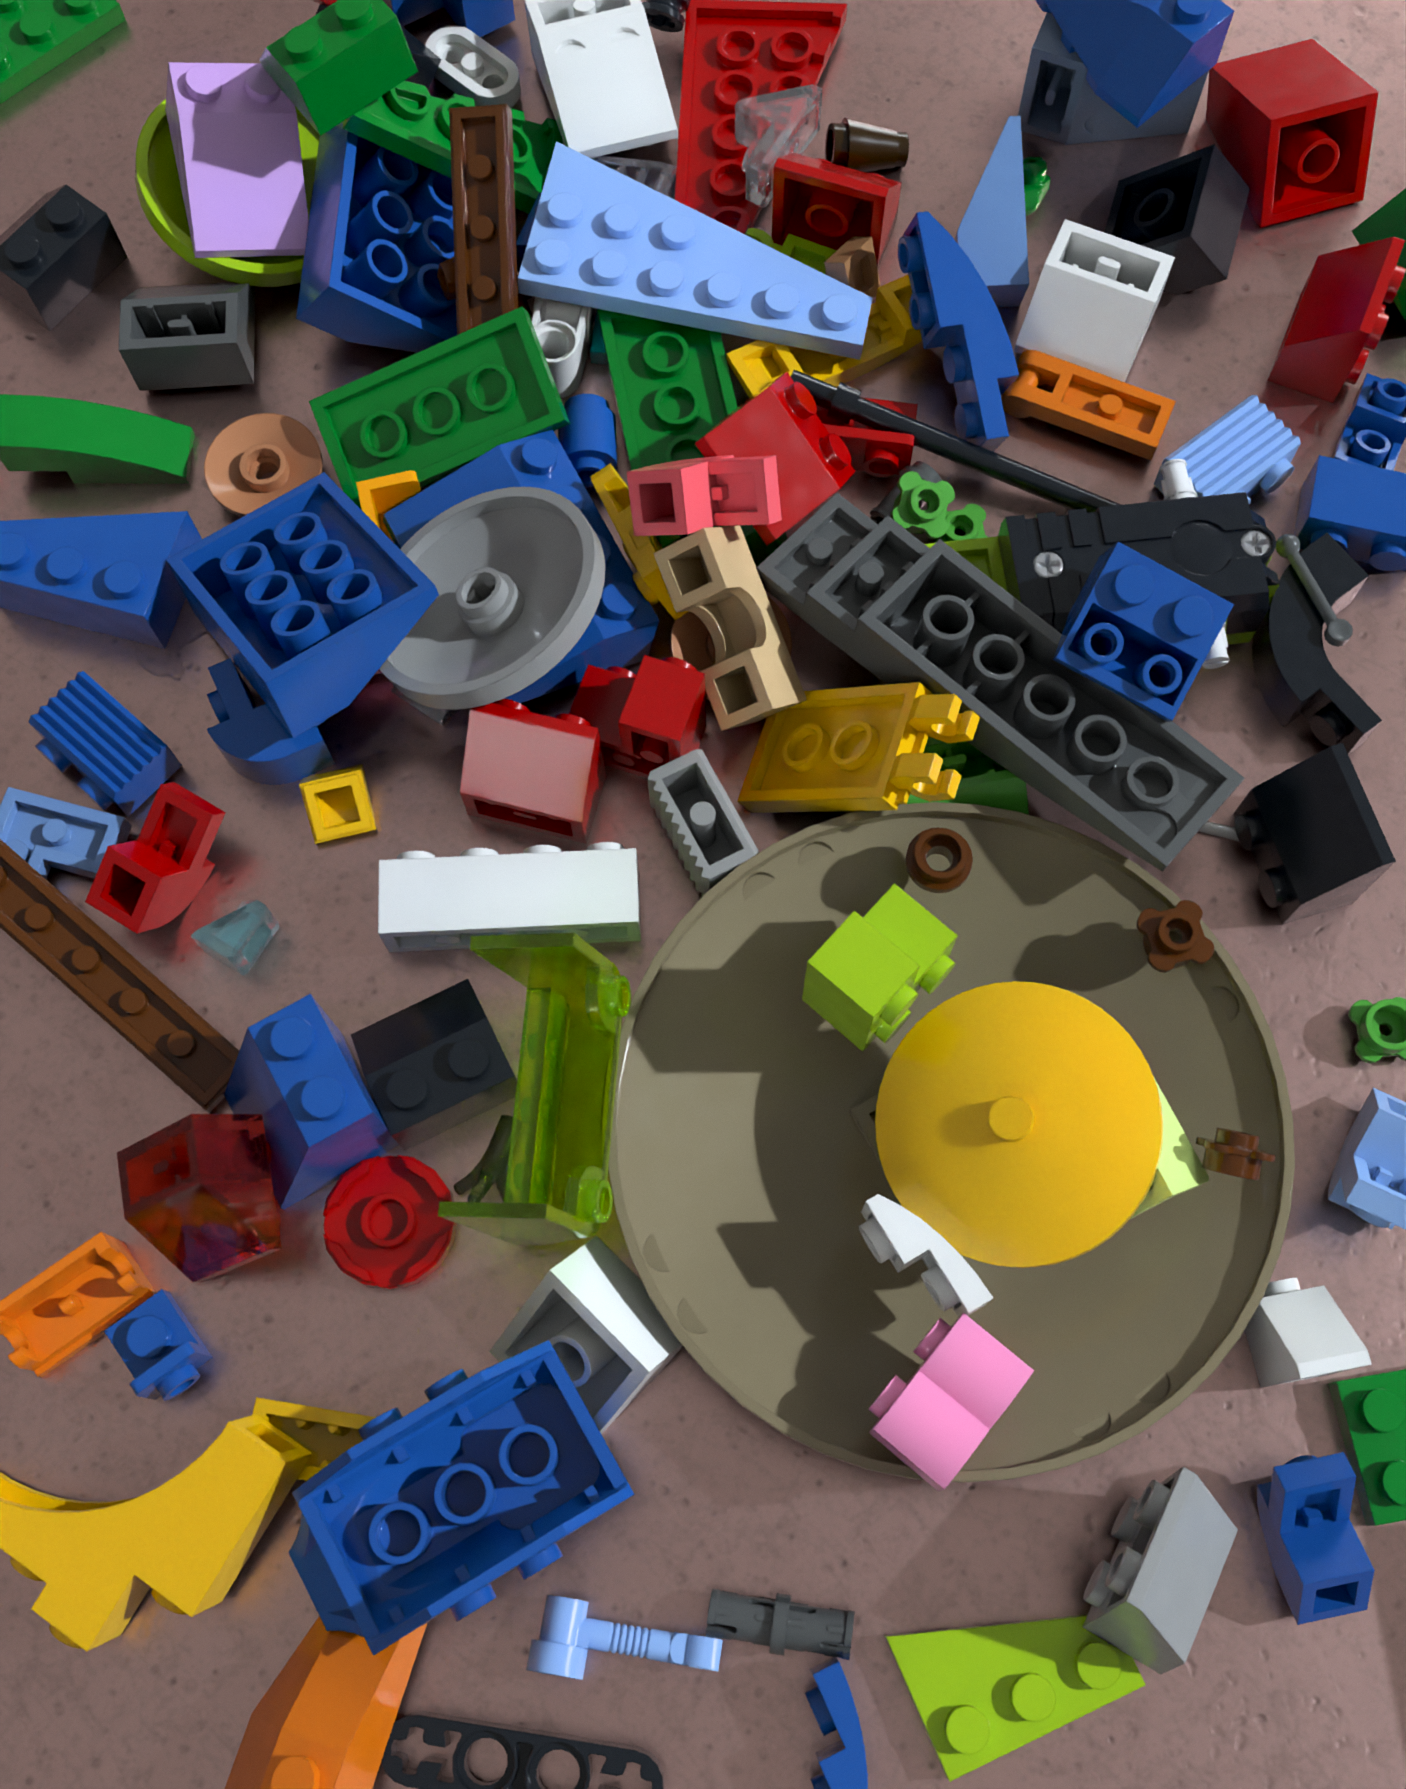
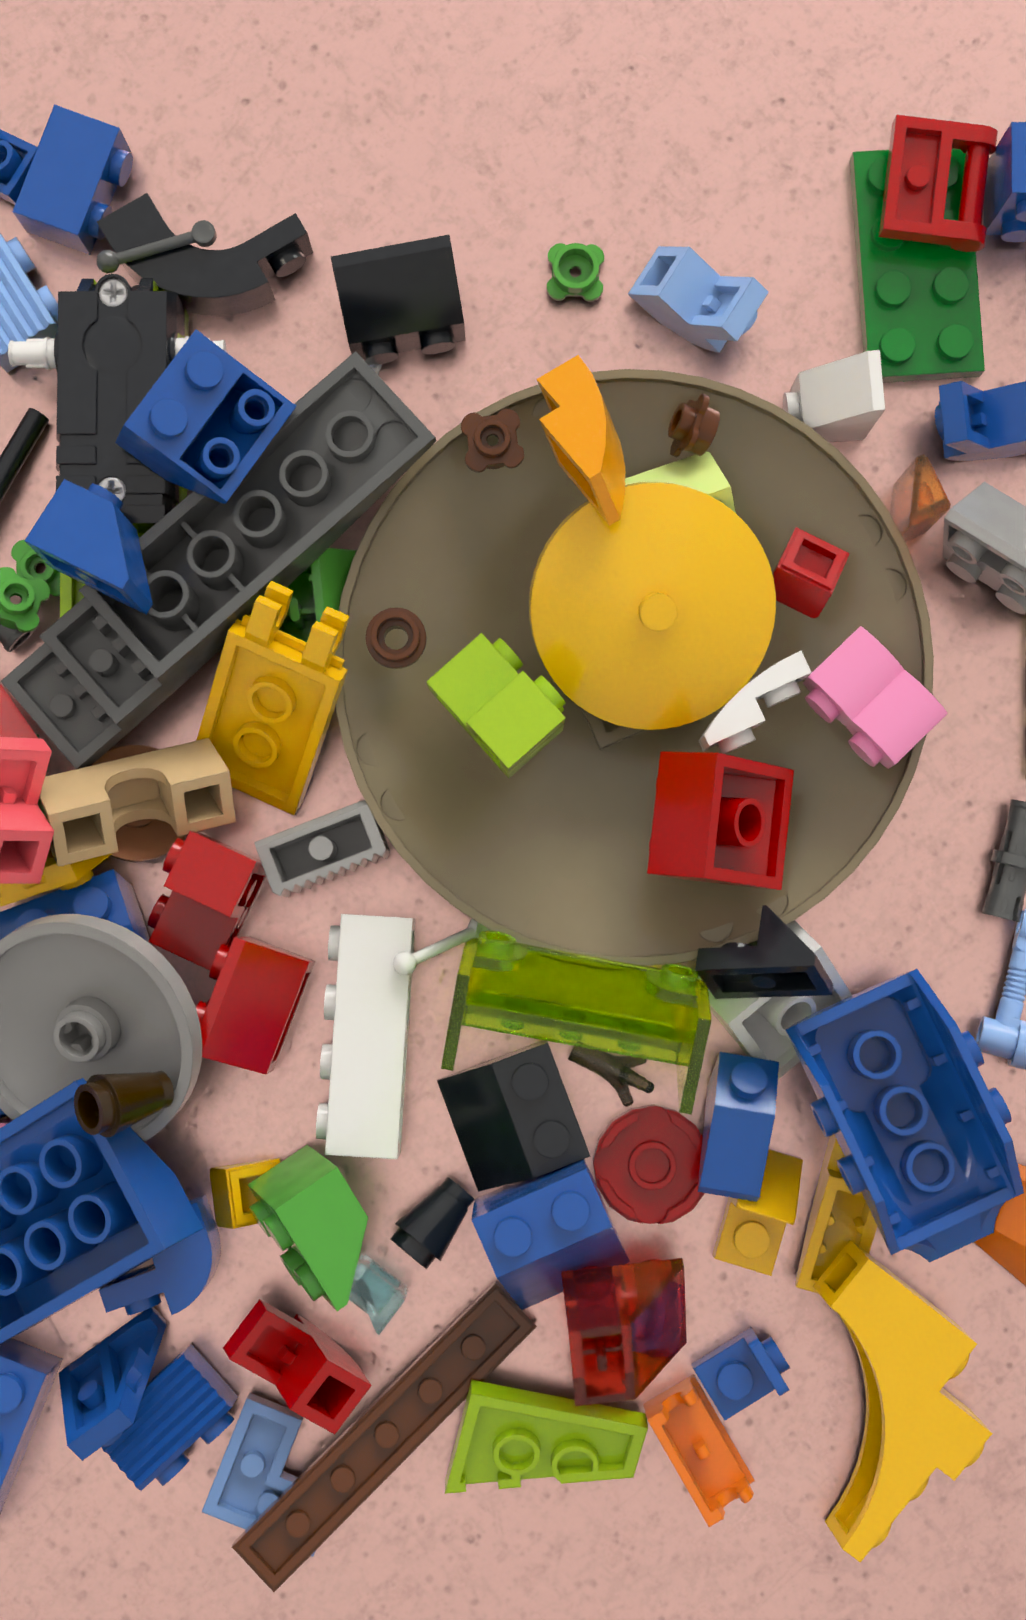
camera: 85 degrees left, 15 degrees up
none -> blue slope [24,479,153,615]
none -> blue wing [59,1307,167,1461]
none -> dark brown cone [74,1071,174,1137]
none -> bright green slope [248,1144,368,1311]
none -> black cone [390,1177,475,1270]
none -> white hinge [393,919,492,975]
none -> lime wing [445,1380,648,1494]
none -> light orange slope [537,355,625,526]
none -> red slope [647,751,794,890]
none -> black slope [695,905,833,999]
none -> blue slope [698,1052,779,1202]
none -> yellow slope [712,1149,803,1276]
none -> red slope [772,527,850,618]
none -> clear orange slope [890,454,951,542]

